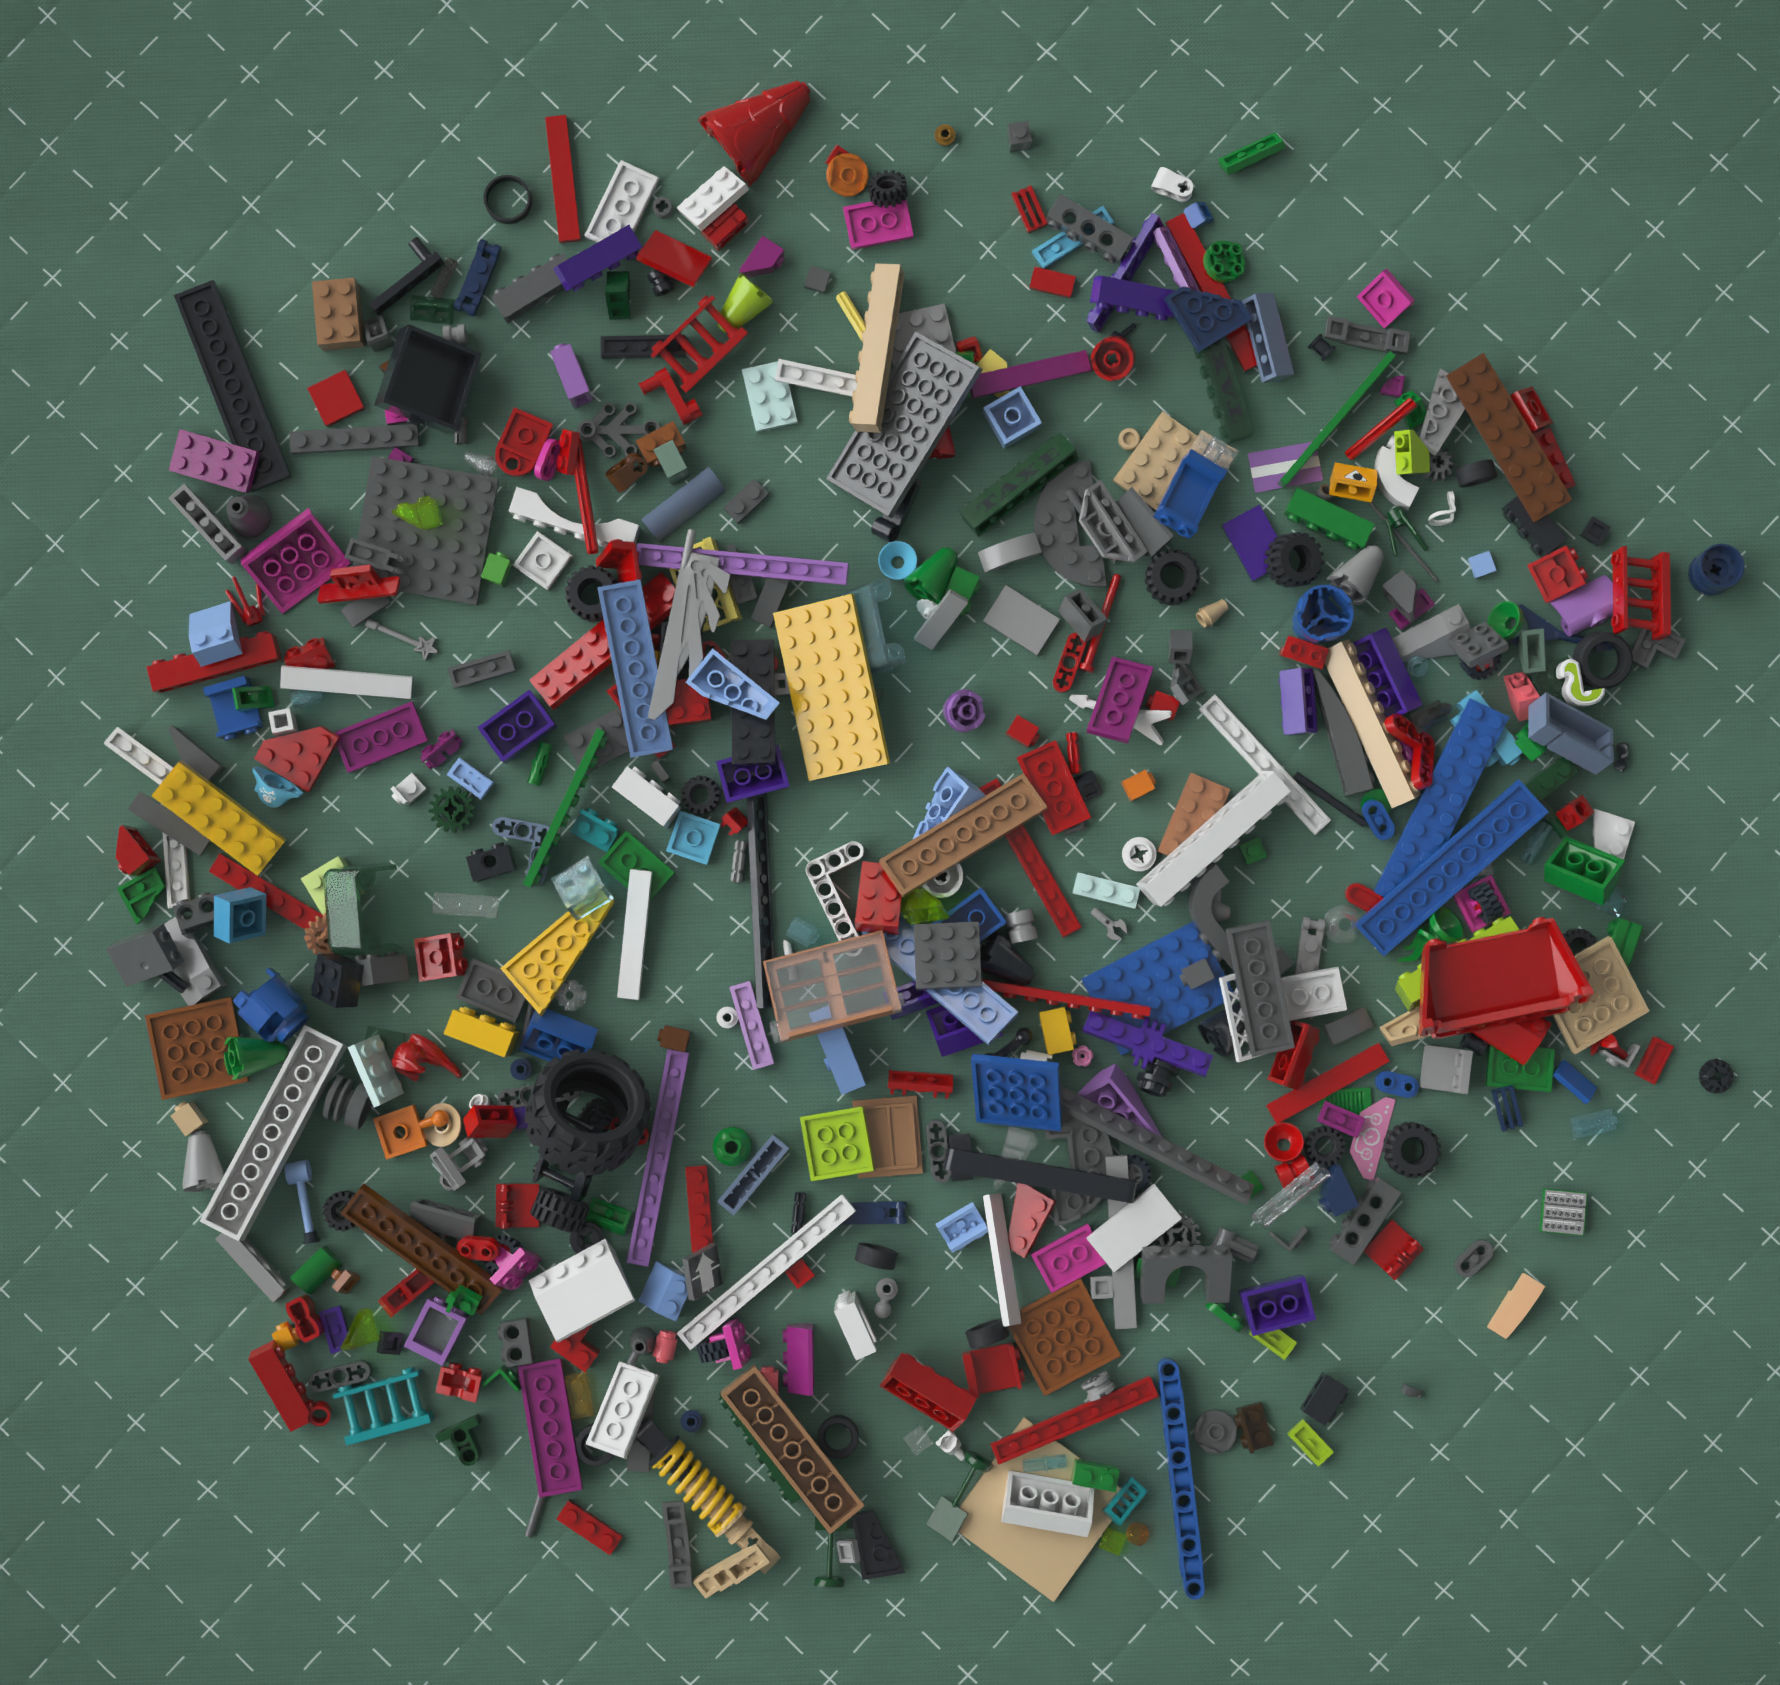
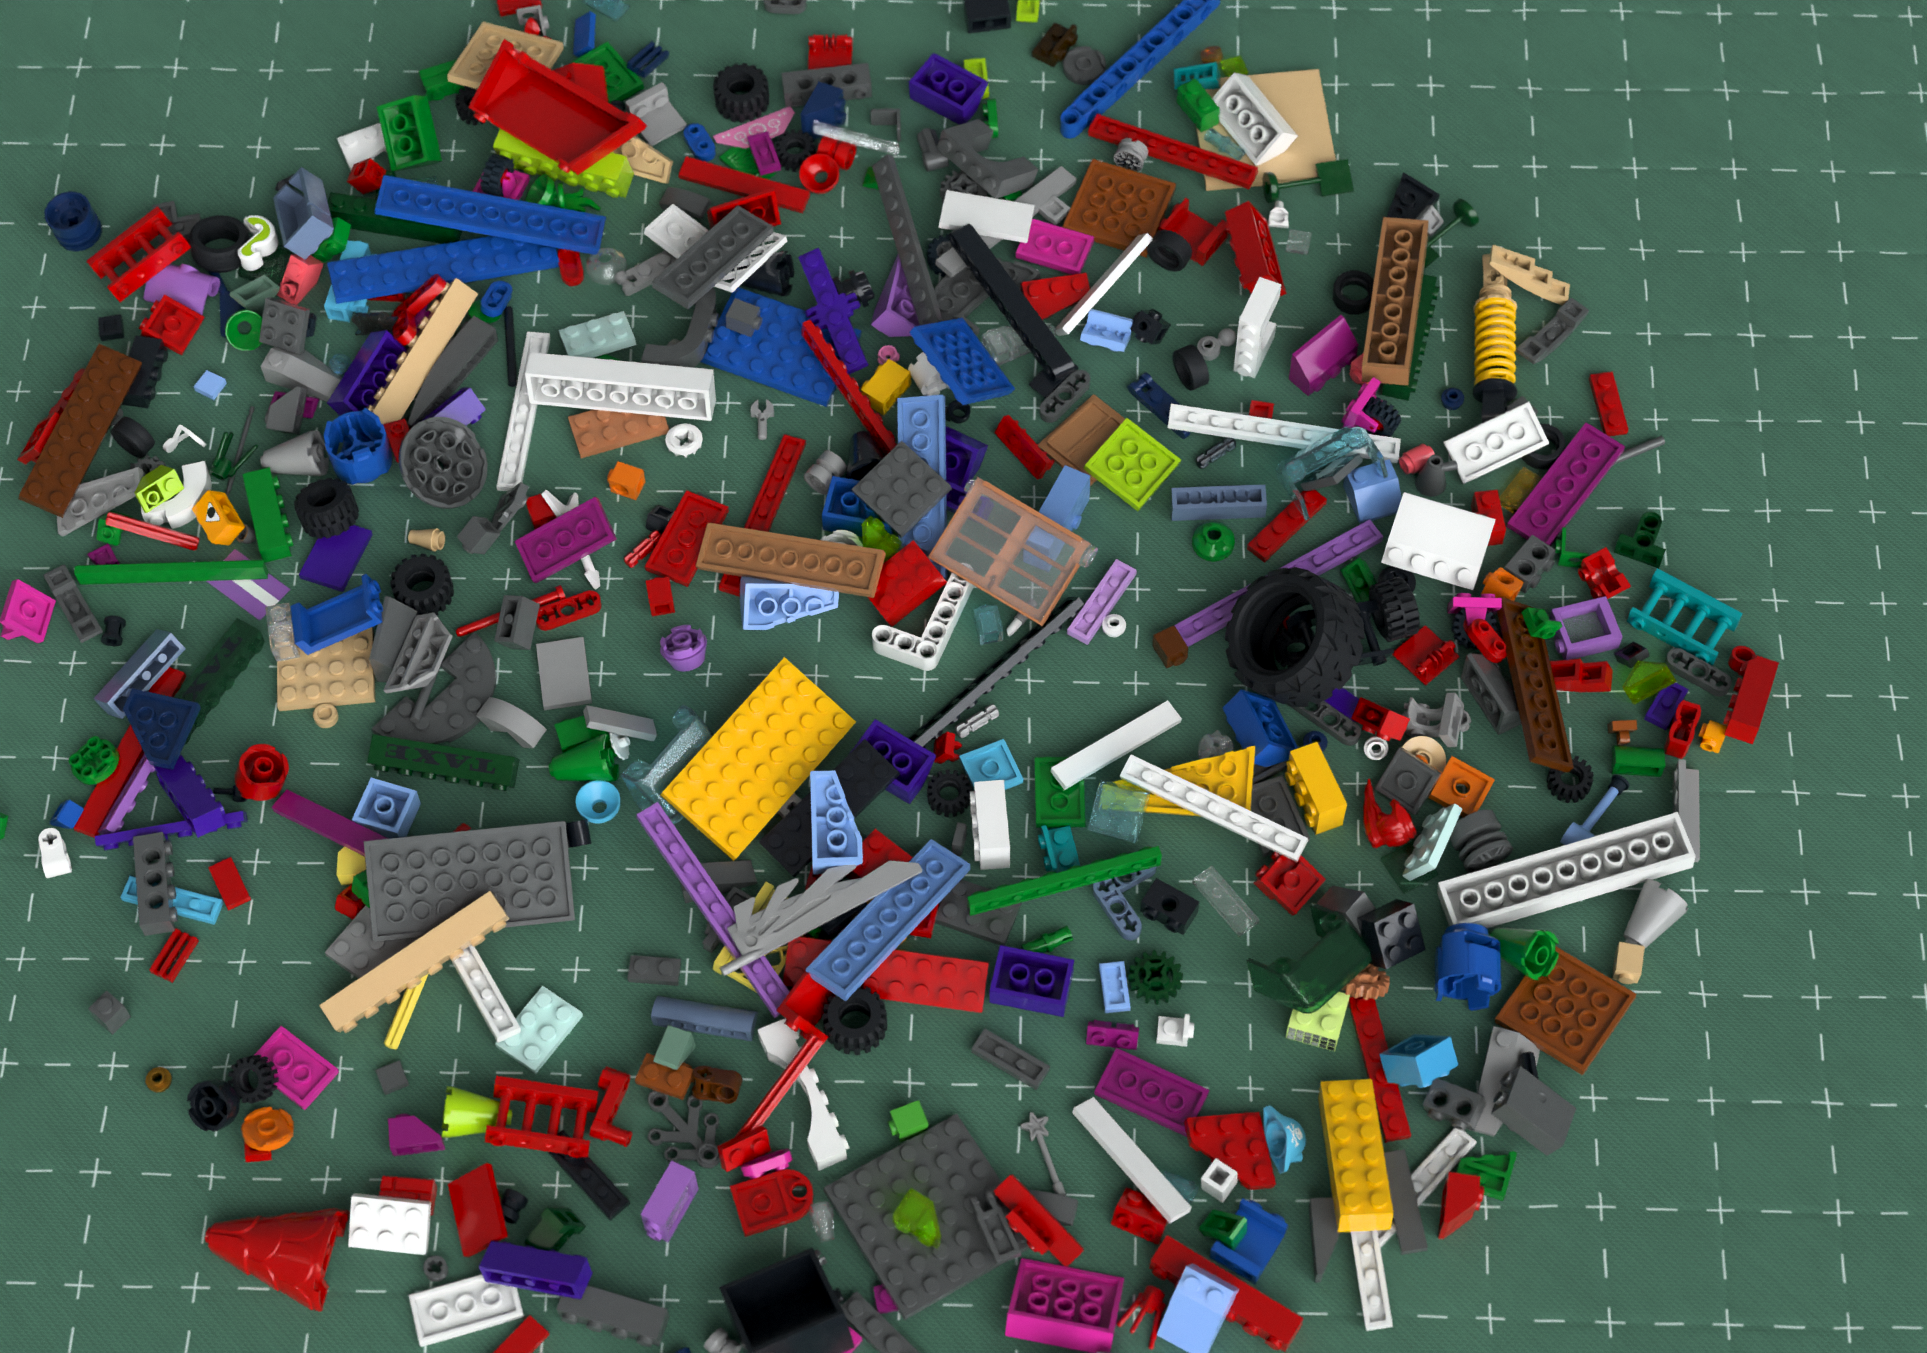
camera: 130 degrees left, 25 degrees down
white tile [513,531,573,591] -> none
light aqua plate [1072,873,1140,909] -> none
none -> black cylinder [187,1079,240,1132]
none -> dark grey brick [399,417,487,509]
none -> light aqua plate [559,311,636,358]
none -> white plate [1120,755,1308,862]
none -> black brick [1130,309,1171,344]
none -> clear light blue windscreen [1276,426,1388,521]
none -> dark grey tile [1374,747,1442,815]
none -> orange brick [1481,567,1524,601]

